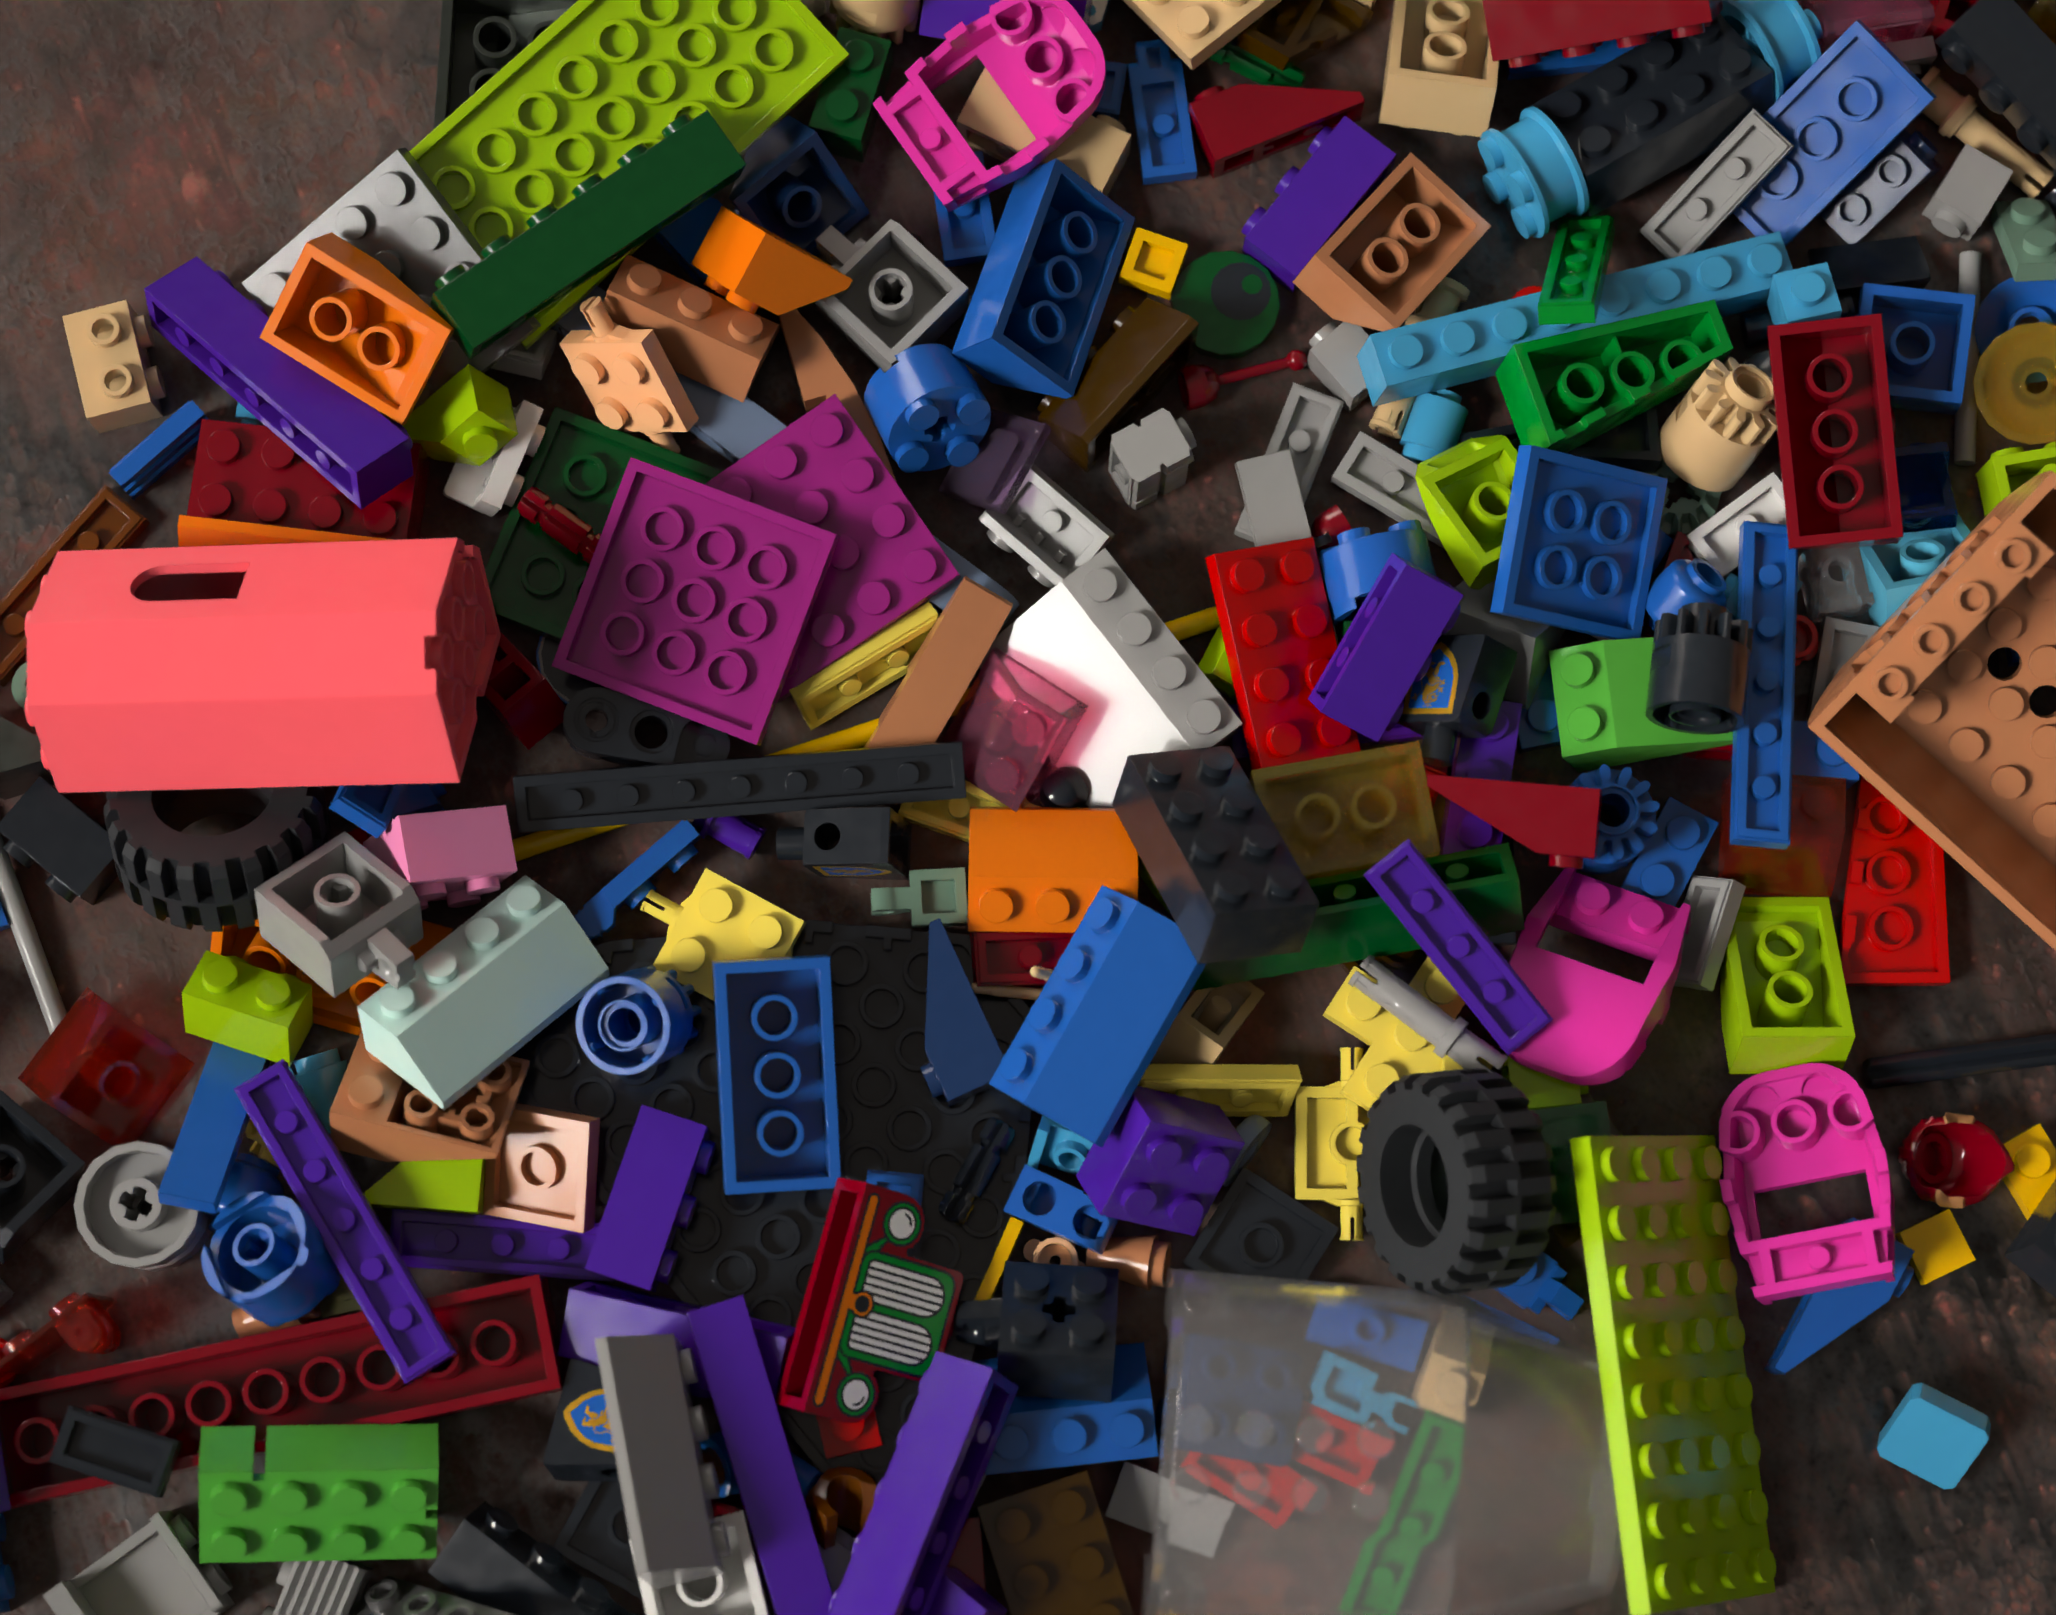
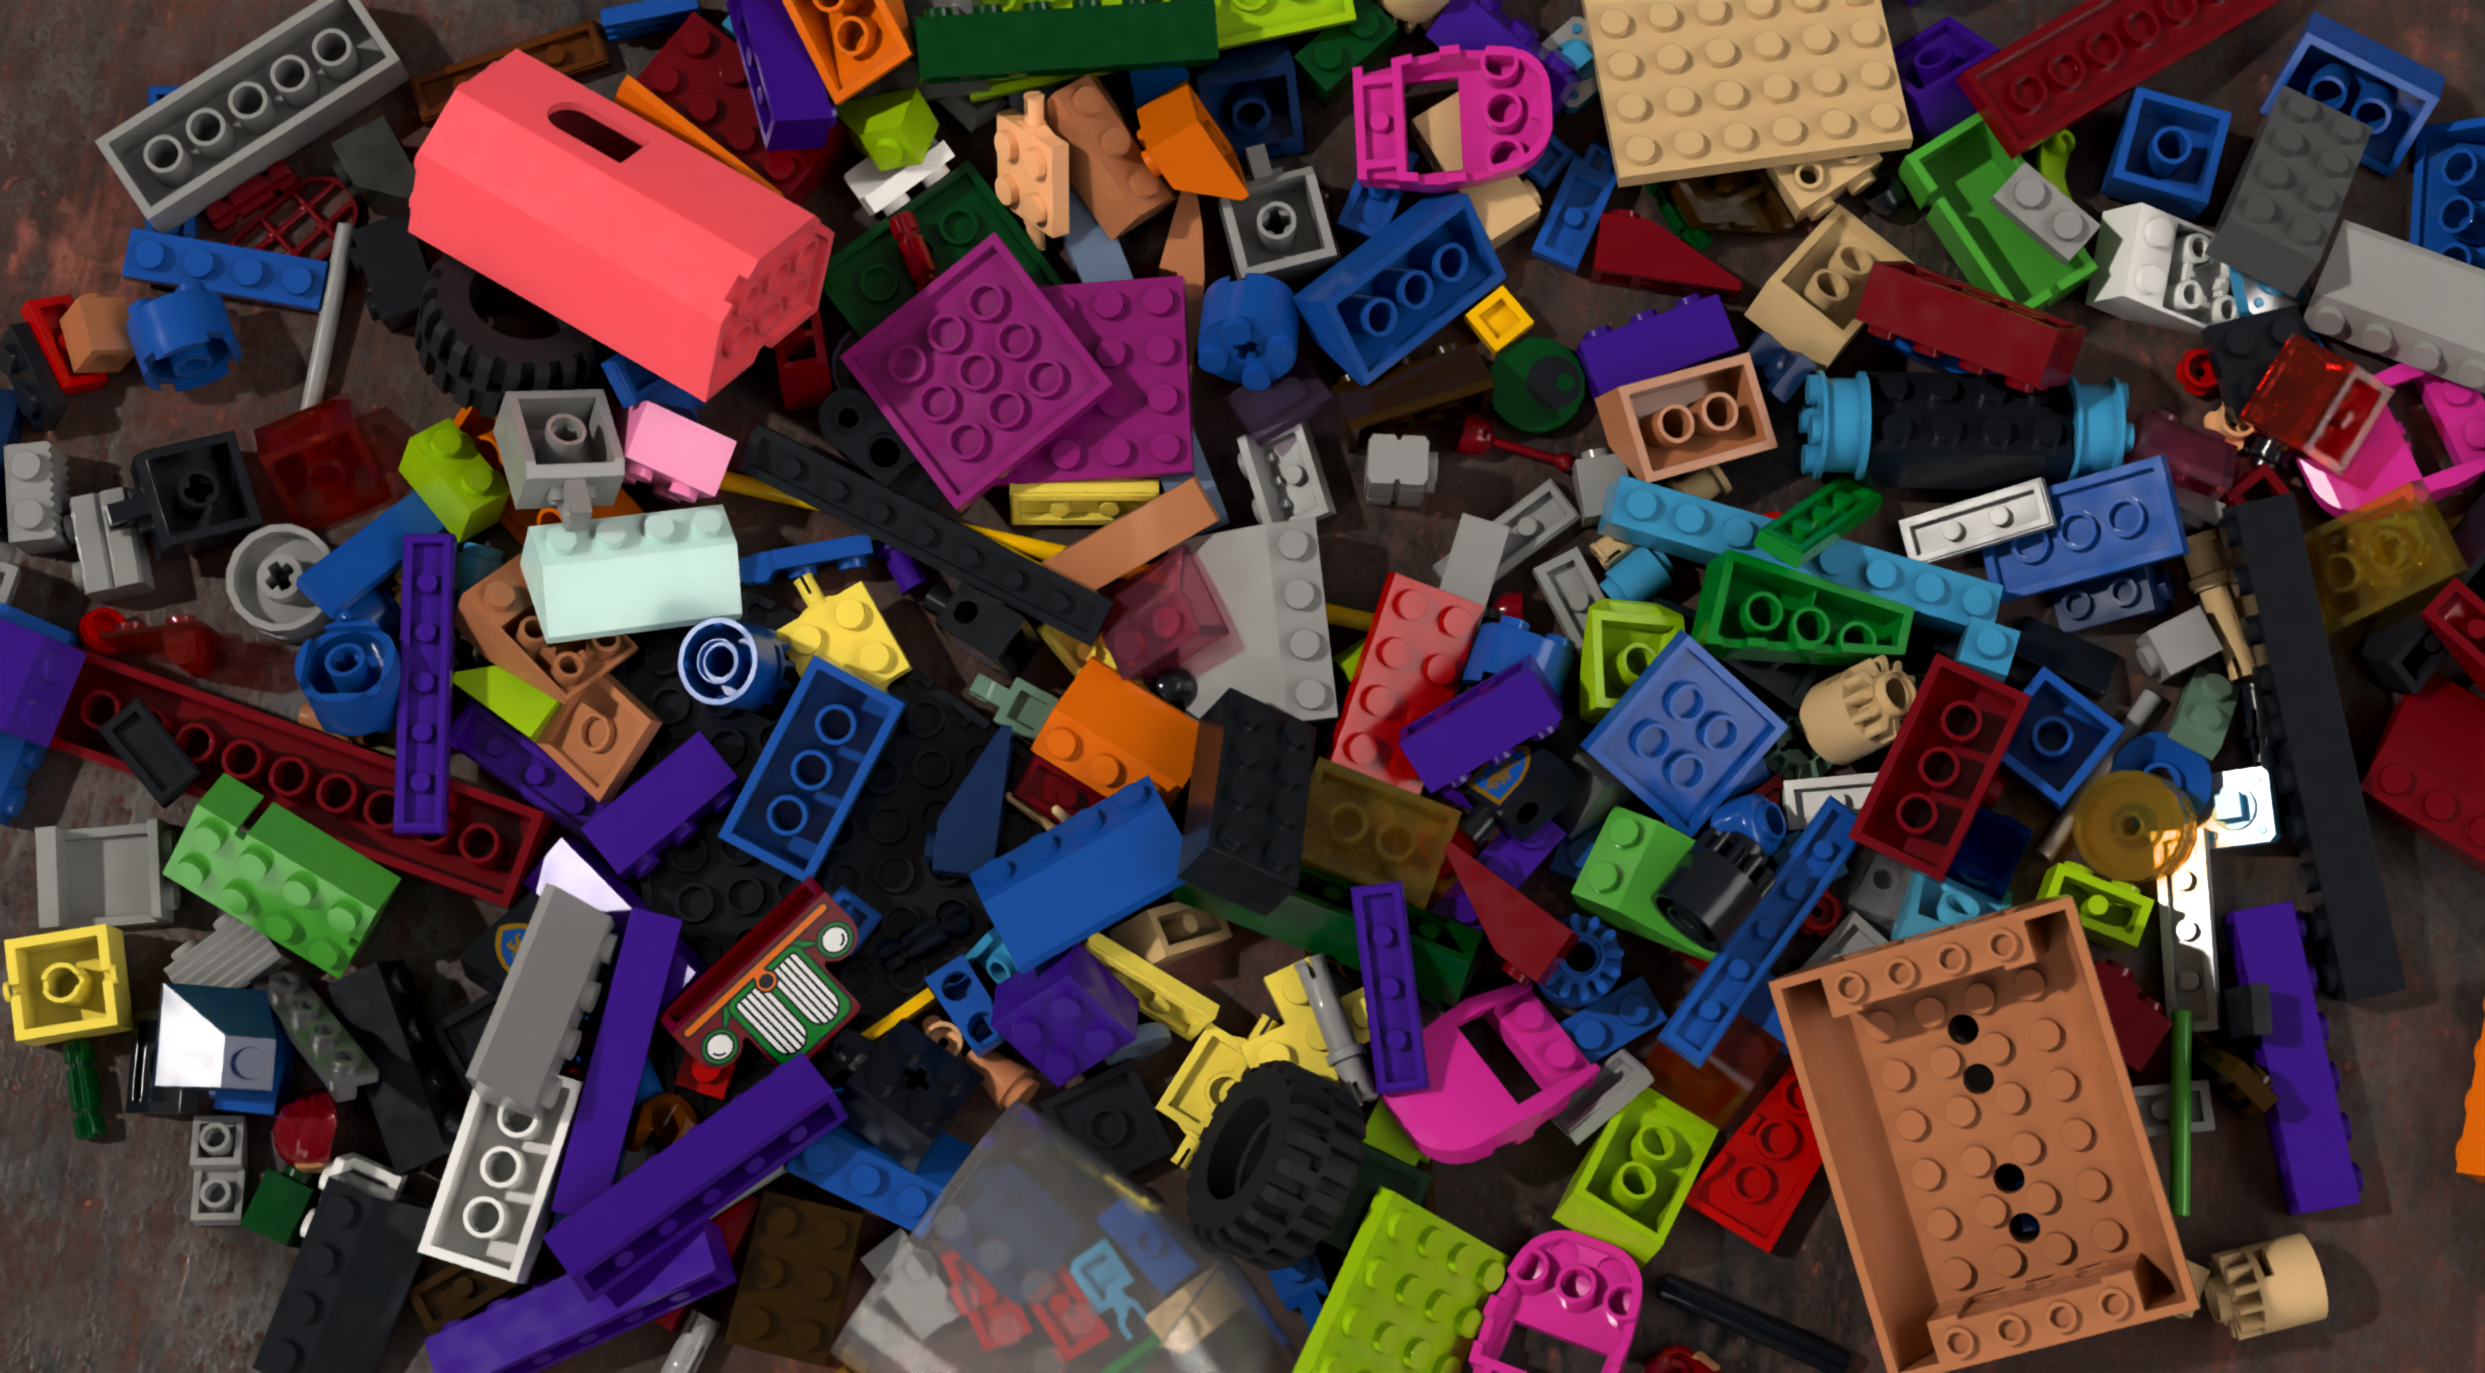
camera: 30 degrees right, 0 degrees up
none -> dark blue bracket [1742,332,1817,404]

